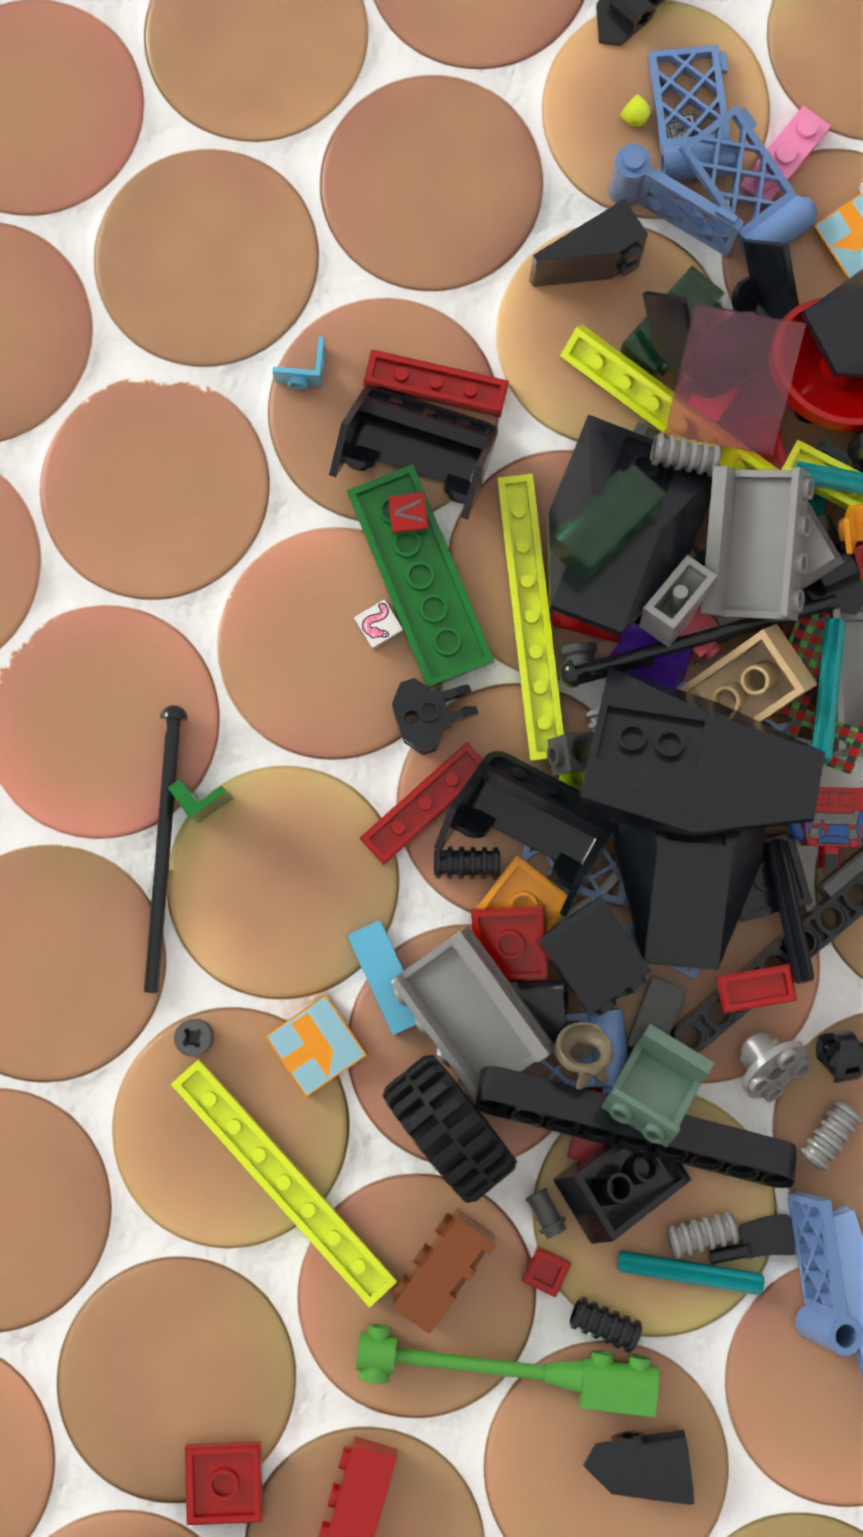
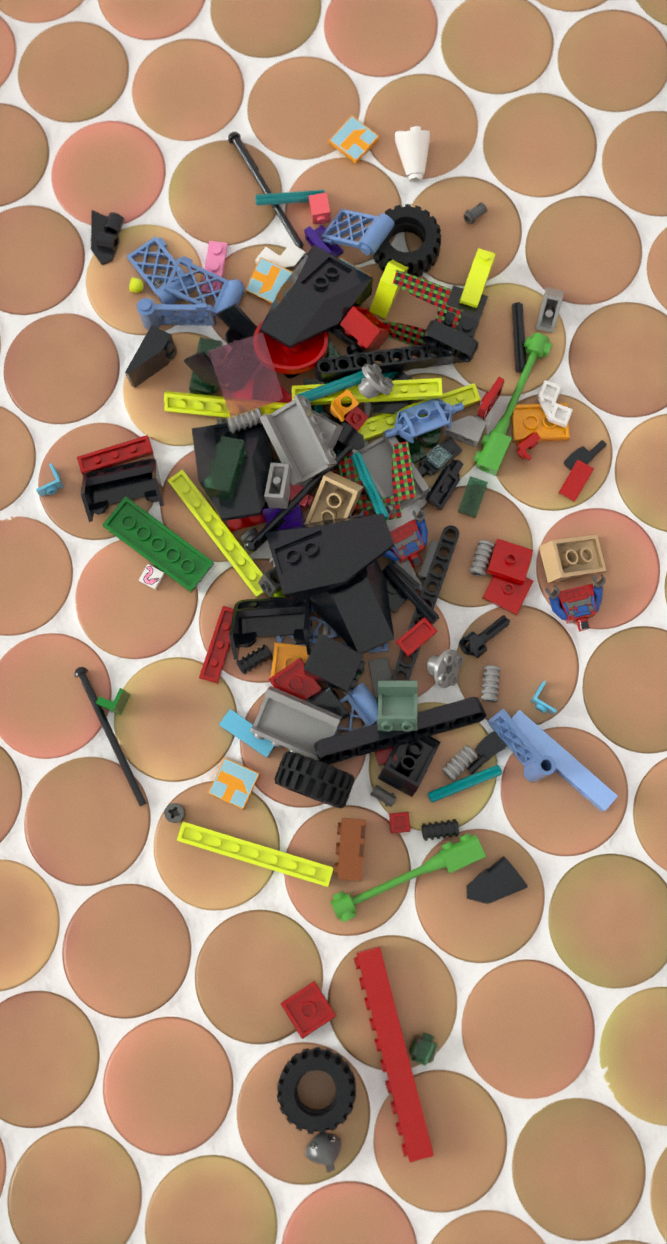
camera: 25 degrees left, 5 degrees down
red tile [388,492,428,534] -> none
black hinge [392,678,479,755] -> none
dark tan piece [552,1022,613,1090] -> none

